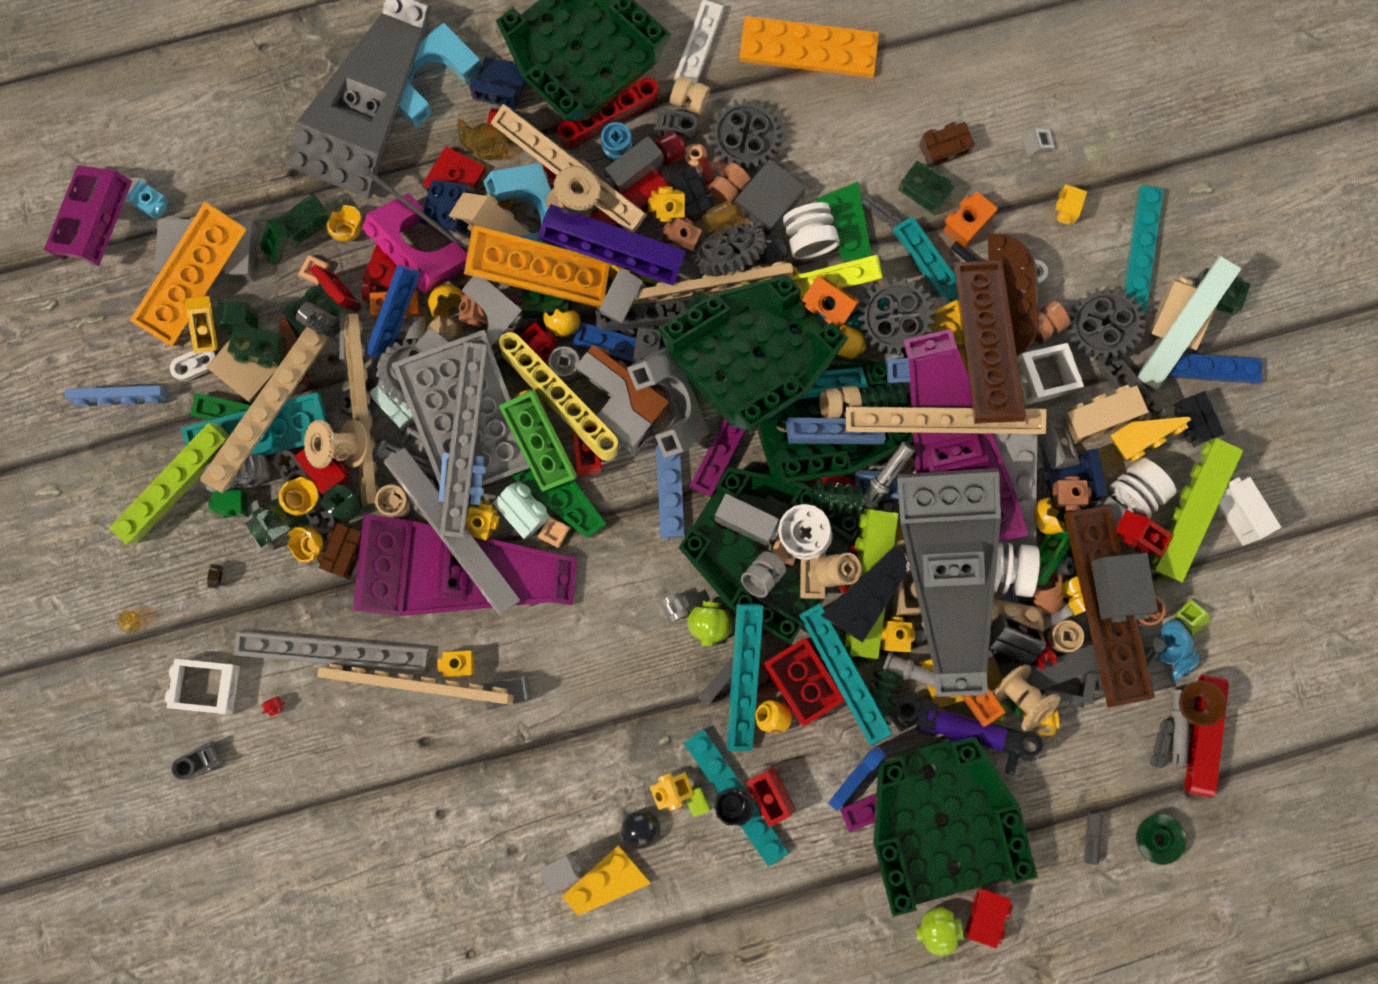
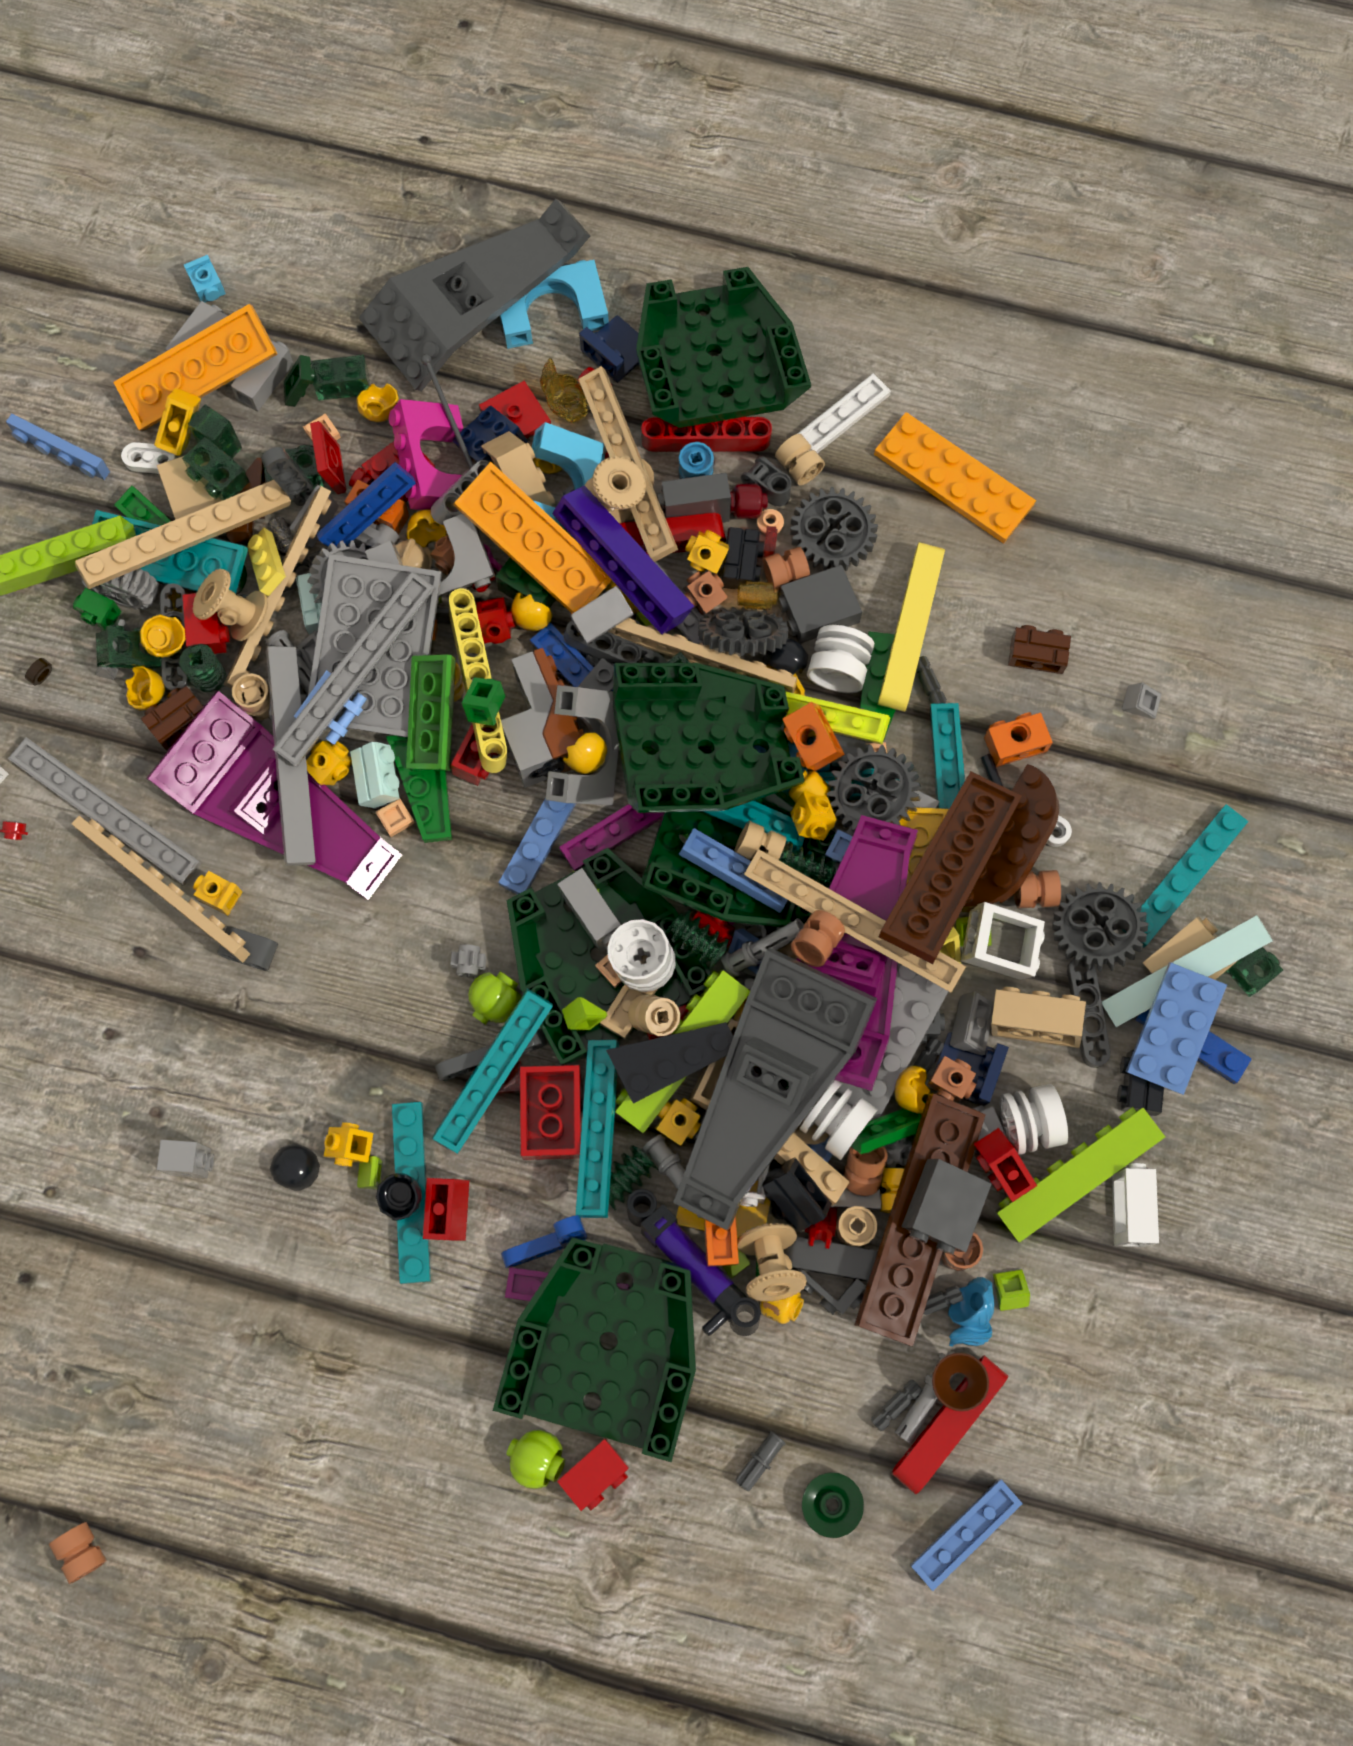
camera: 30 degrees right, 5 degrees down
magenta window [44,165,132,266] -> none
light grey wheel [549,346,580,384] -> none
yellow wing [562,845,651,915] -> none
light grey wheel [741,551,786,598] -> none
yellow head [755,700,792,734] -> none
clear green brick [898,160,955,216] -> none
yellow brick [1055,184,1087,224] -> none
yellow slope [1109,417,1191,462] -> none
none -> light yellow plate [247,527,286,596]
none -> clear pin [269,517,294,553]
none -> light grey beam [431,460,490,525]
none -> green brick [462,677,506,726]
none -> lime slope [562,997,608,1030]
none -> yellow hair [563,733,607,774]
none -> yellow brick [790,792,837,841]
none -> nougat wheel [791,910,845,967]
none -> light yellow beam [878,542,945,712]
none -> medium blue plate [910,1479,1023,1591]
none -> medium blue plate [1125,962,1227,1095]

